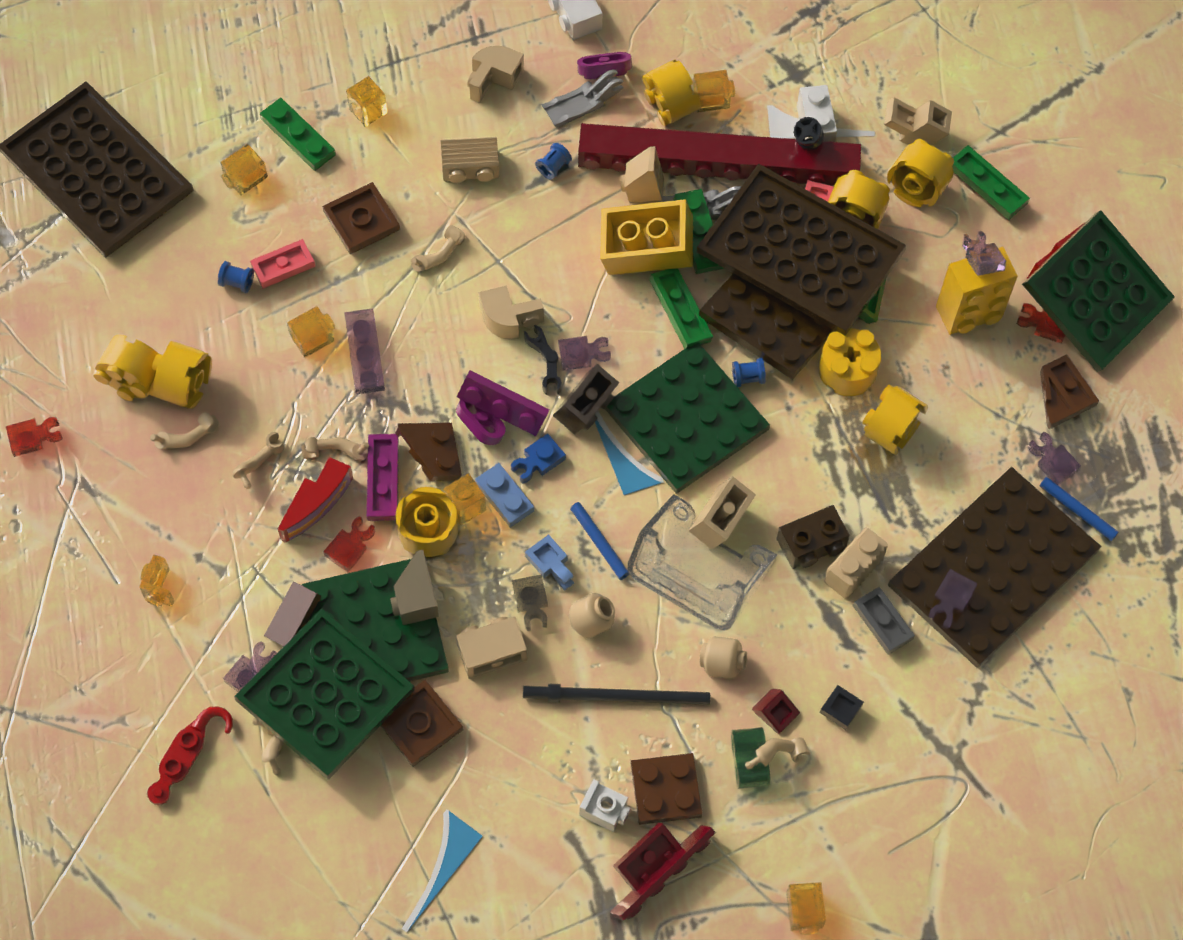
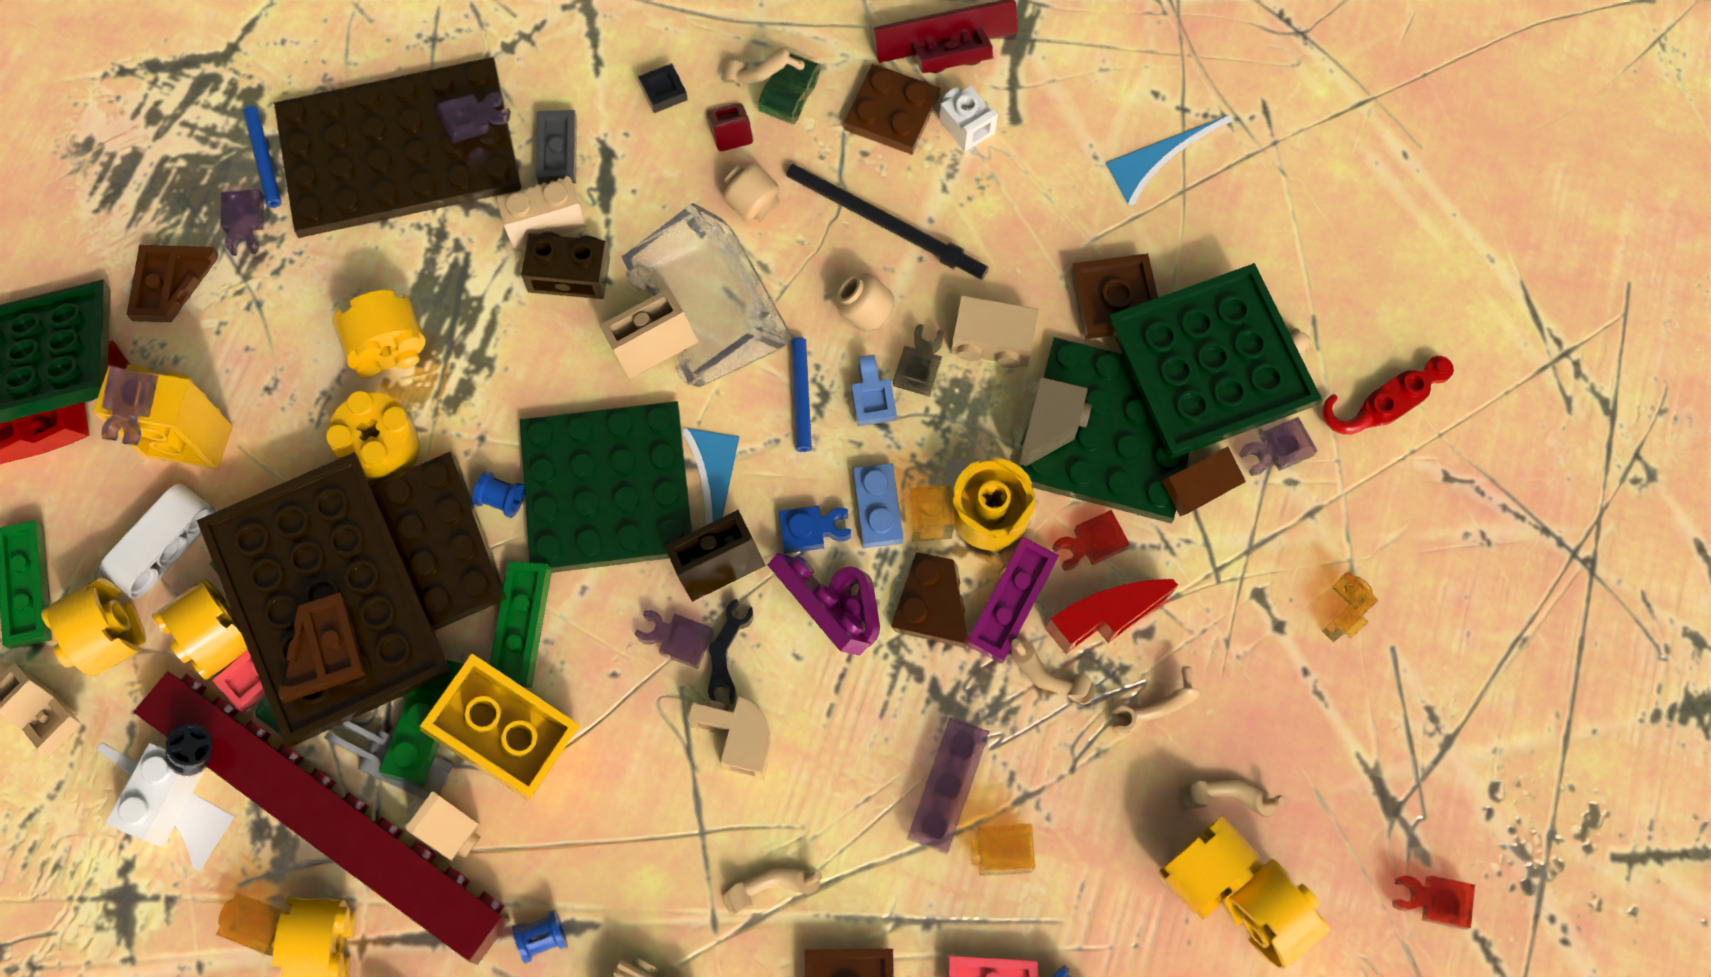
camera: 150 degrees left, 5 degrees up
none -> white beam [99,483,216,599]
none -> reddish brown wing [278,592,366,703]

